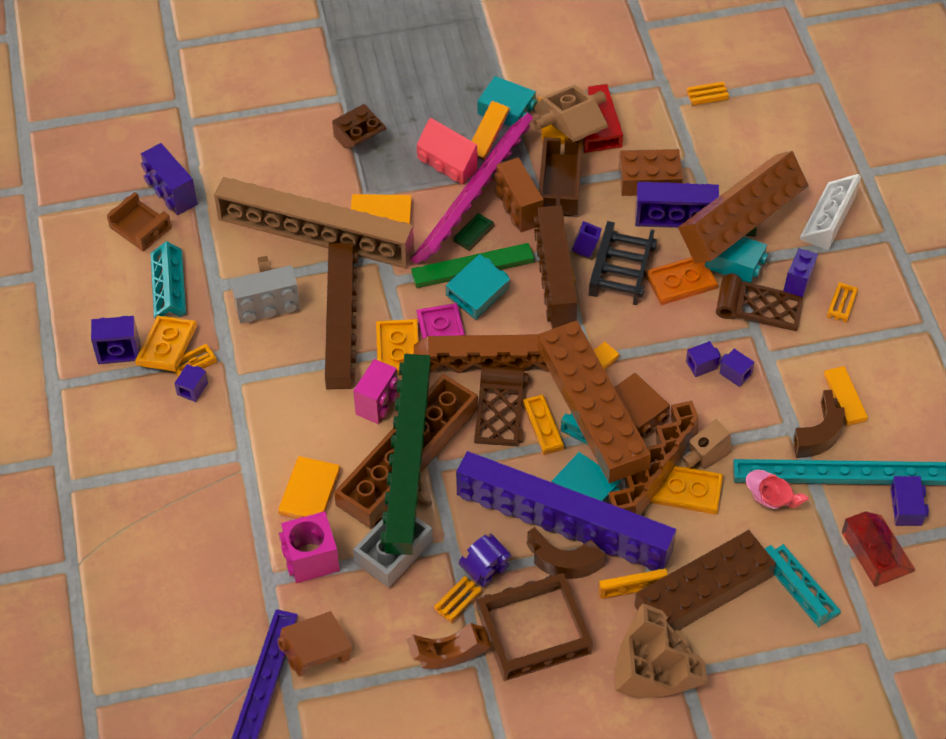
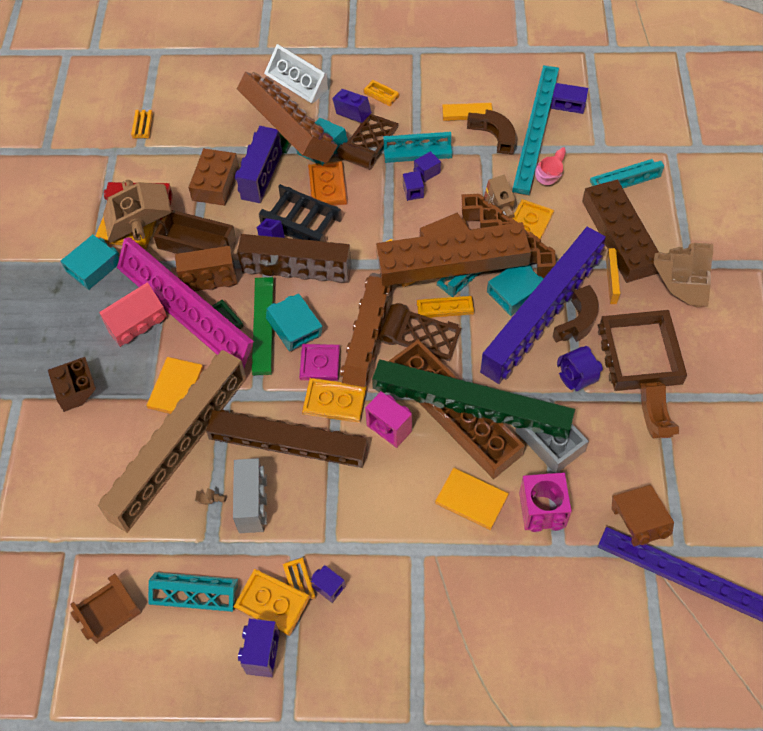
camera: 75 degrees left, 5 degrees up
dark purple brick [141,143,198,216] -> none
light orange tile [434,576,482,623] -> none
light orange tile [472,101,510,160] -> none
clear red slope [841,511,915,587] -> none
none -> teal fence [383,132,452,163]

